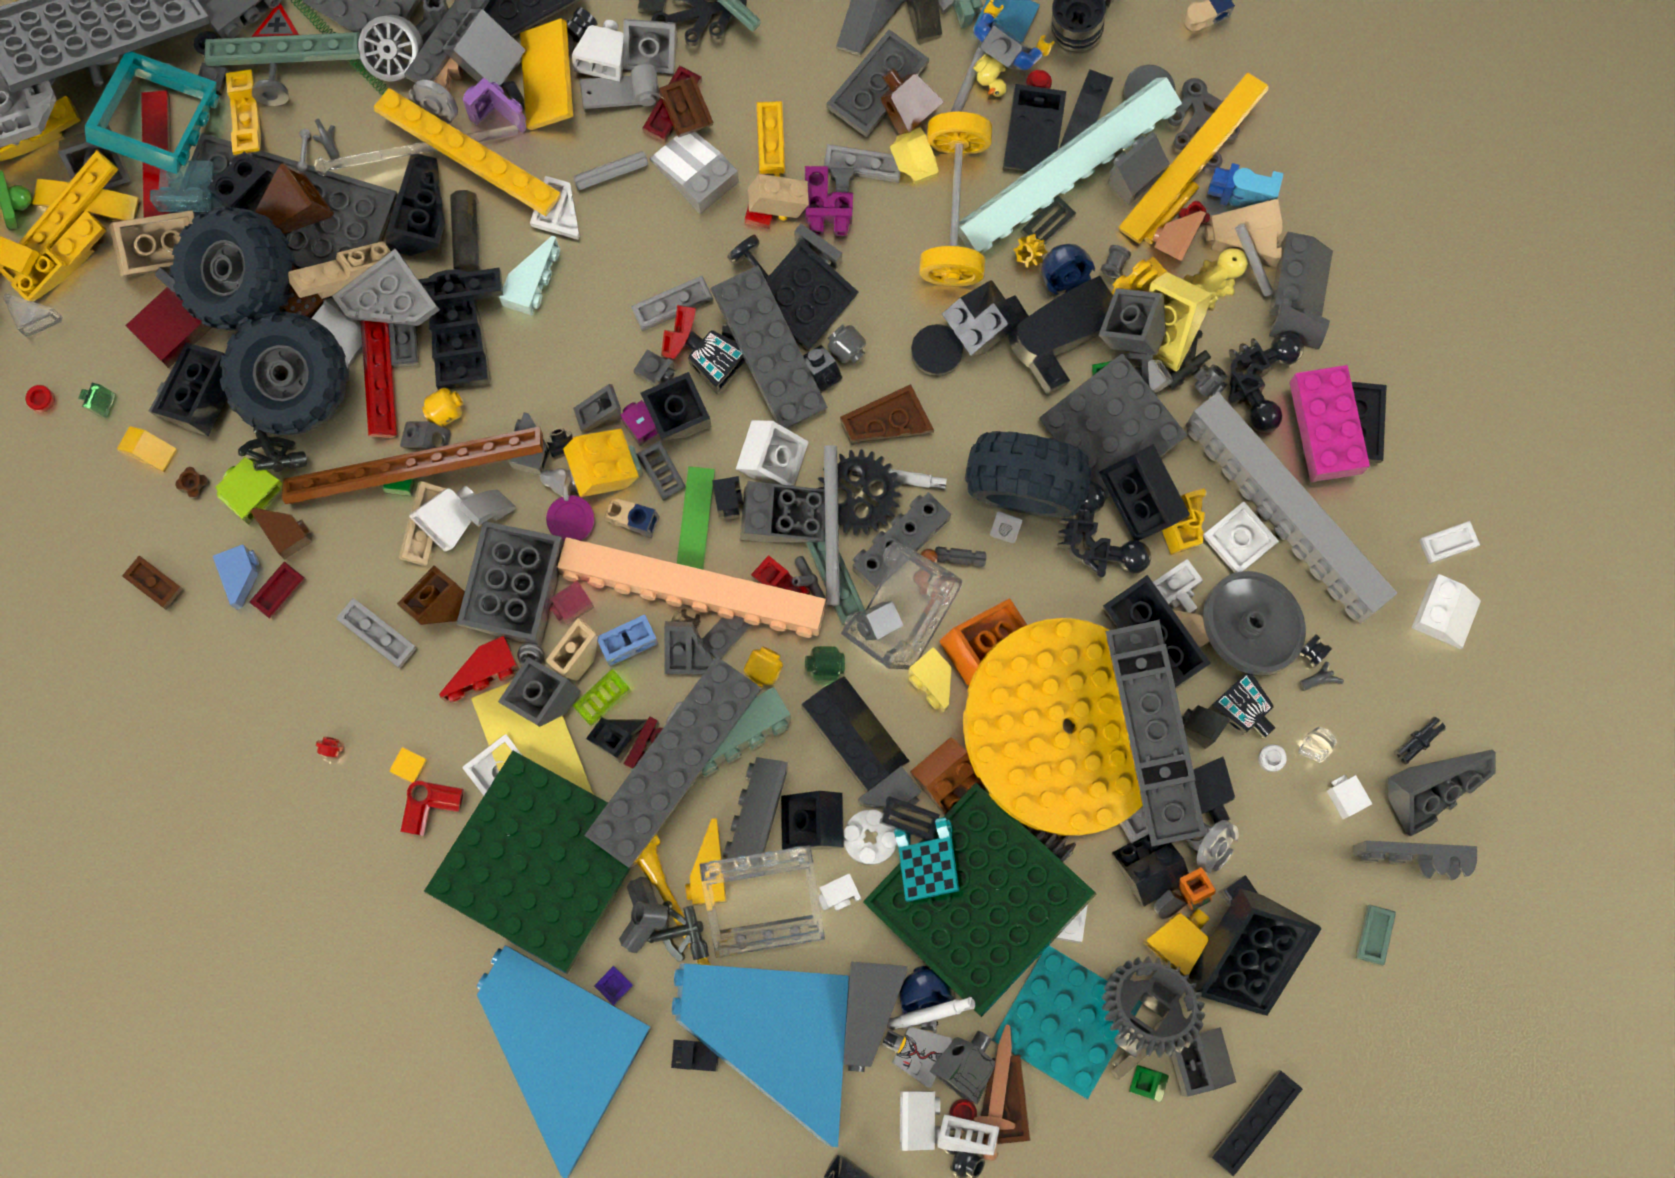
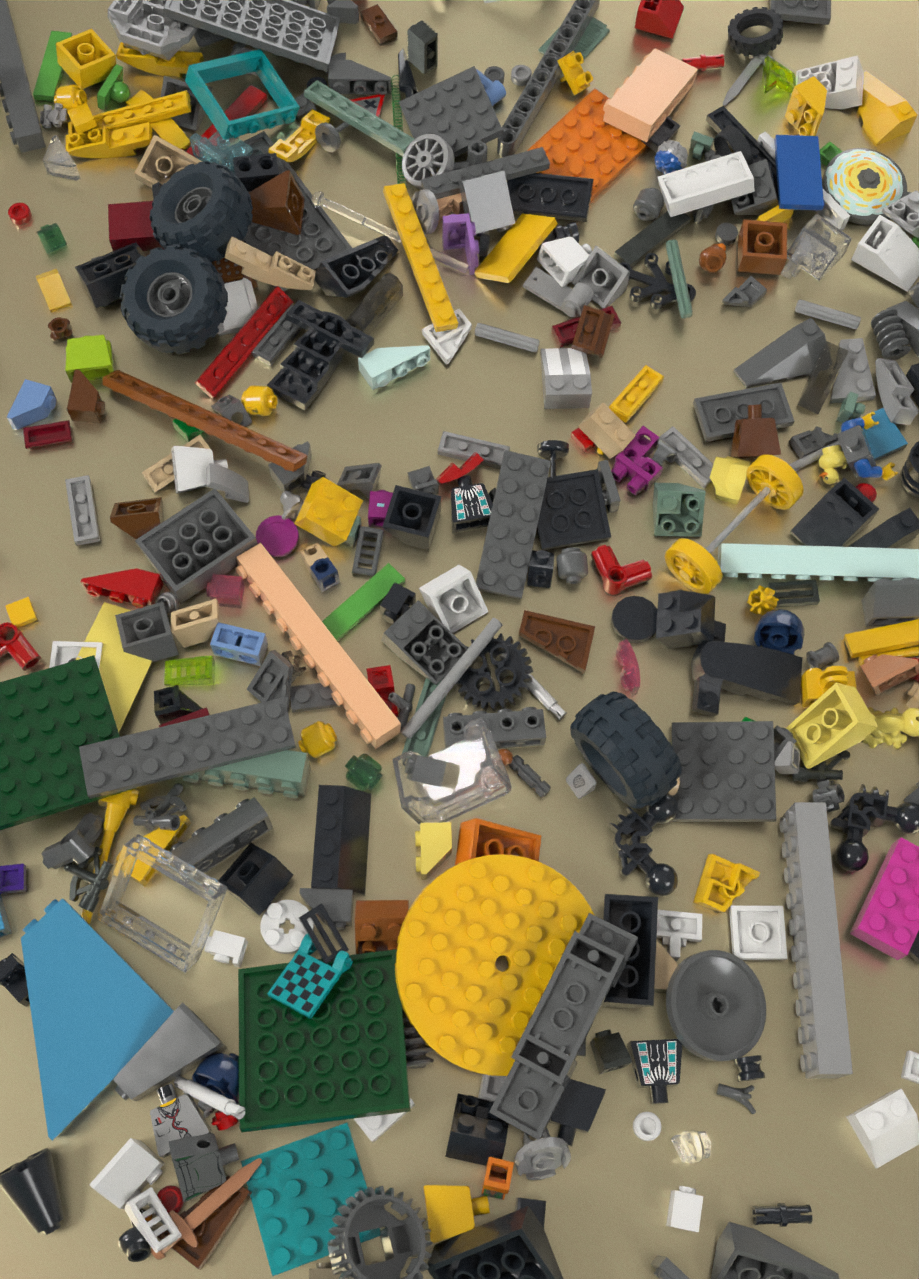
camera: 40 degrees right, 10 degrees down
pearl dark grey piece [238,428,307,472] -> none
light grey hinge [297,129,311,171] -> none
dark grey bar [313,119,340,160] -> none
light grey plate [332,249,440,326] -> none
dark grey slope [1099,288,1166,355] -> none
black slope [1099,444,1190,541] -> none
dark grey tile [1154,890,1187,918] -> none
none -> dark grey piece [133,783,187,831]
none -> red plate [211,1110,239,1131]
none -> red piece [591,545,652,595]
none -> clear pink slope [616,639,640,696]
none -> sand green slope [653,483,706,537]
none -> dark grey slope [788,426,839,459]

